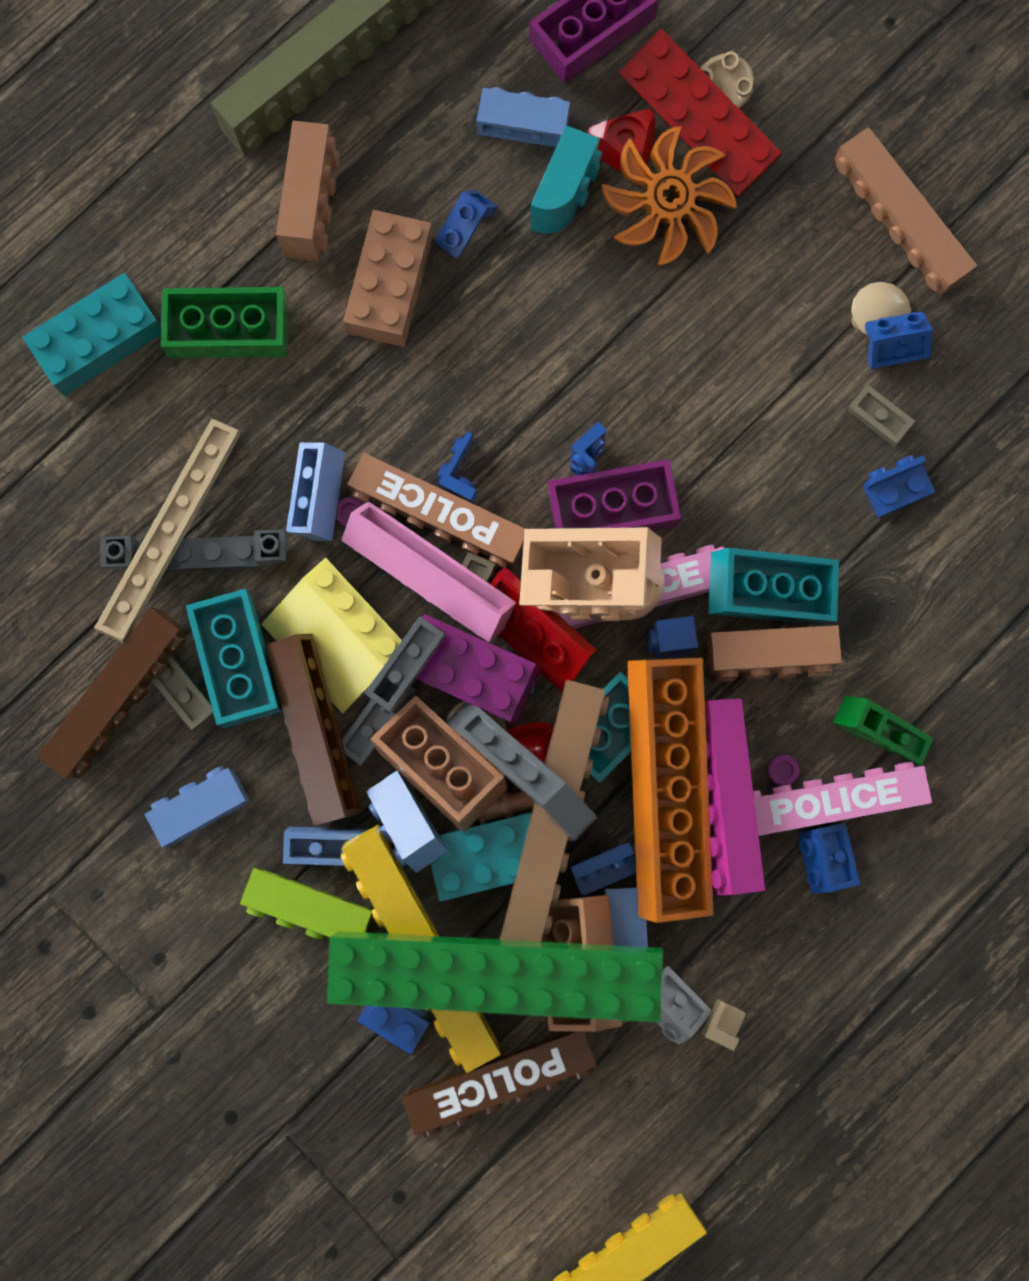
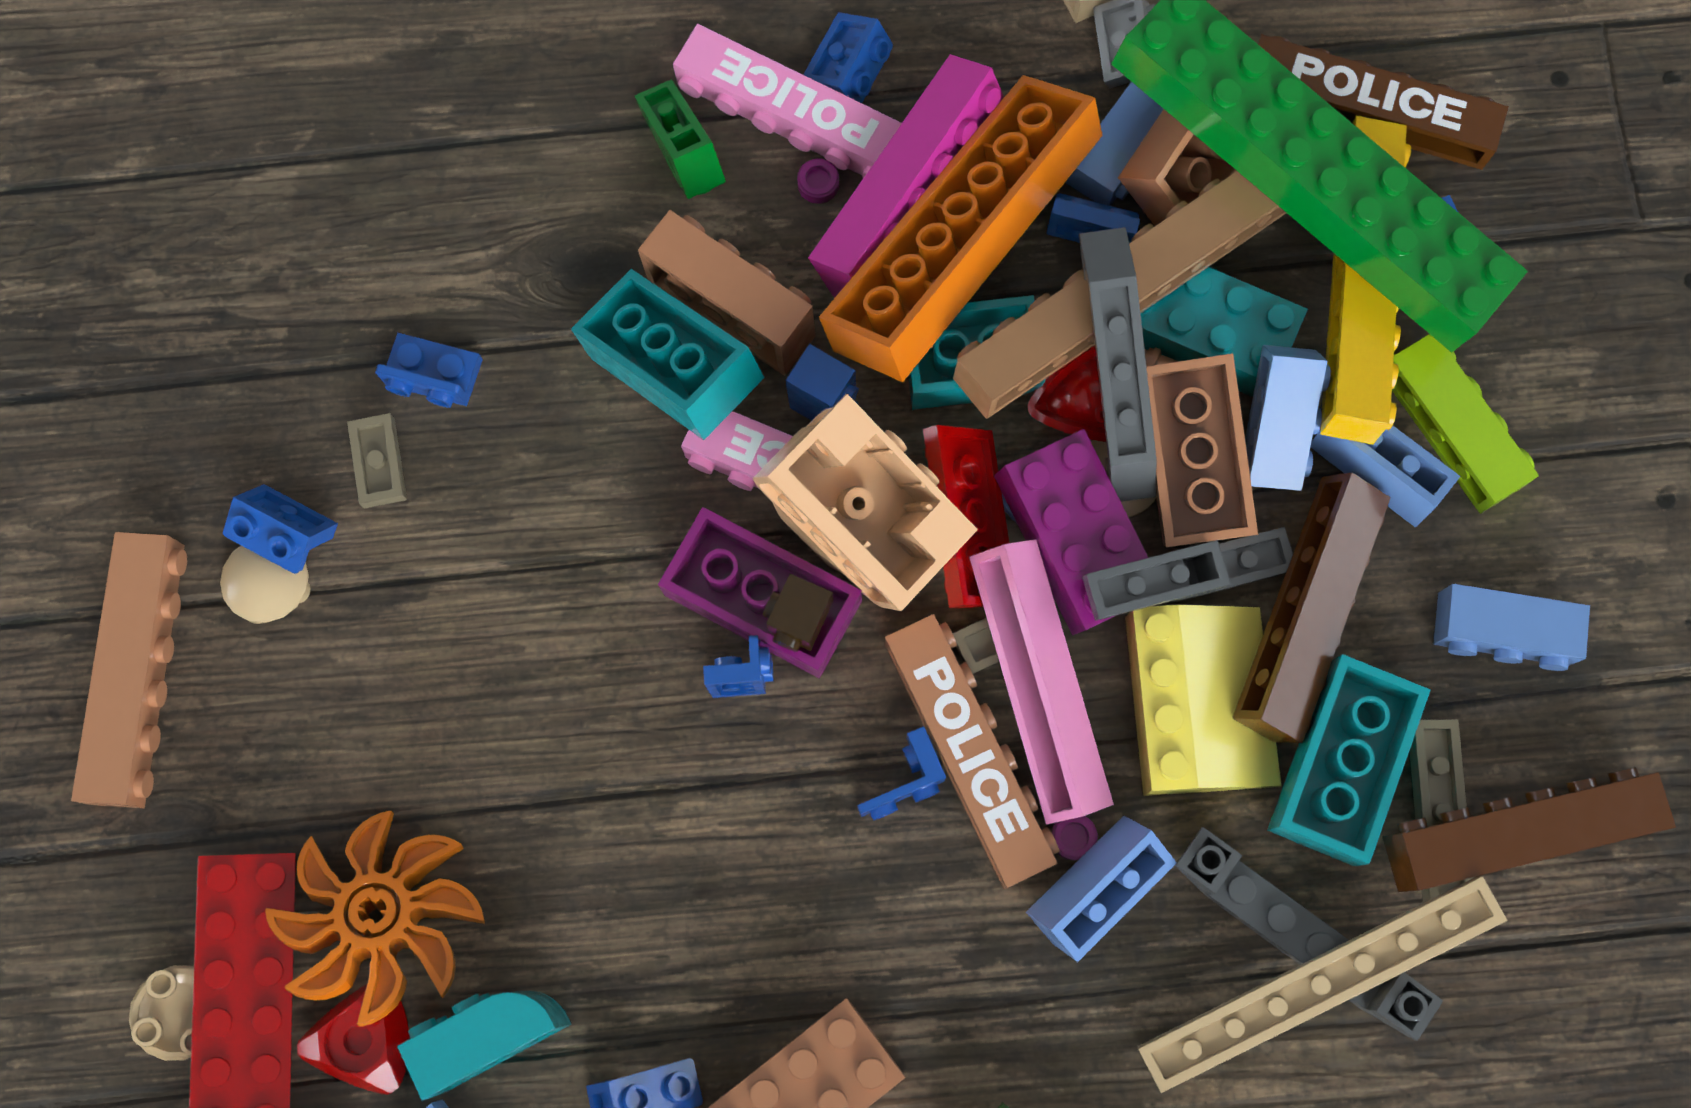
camera: 140 degrees left, 5 degrees down
none -> dark brown brick [763,574,834,652]

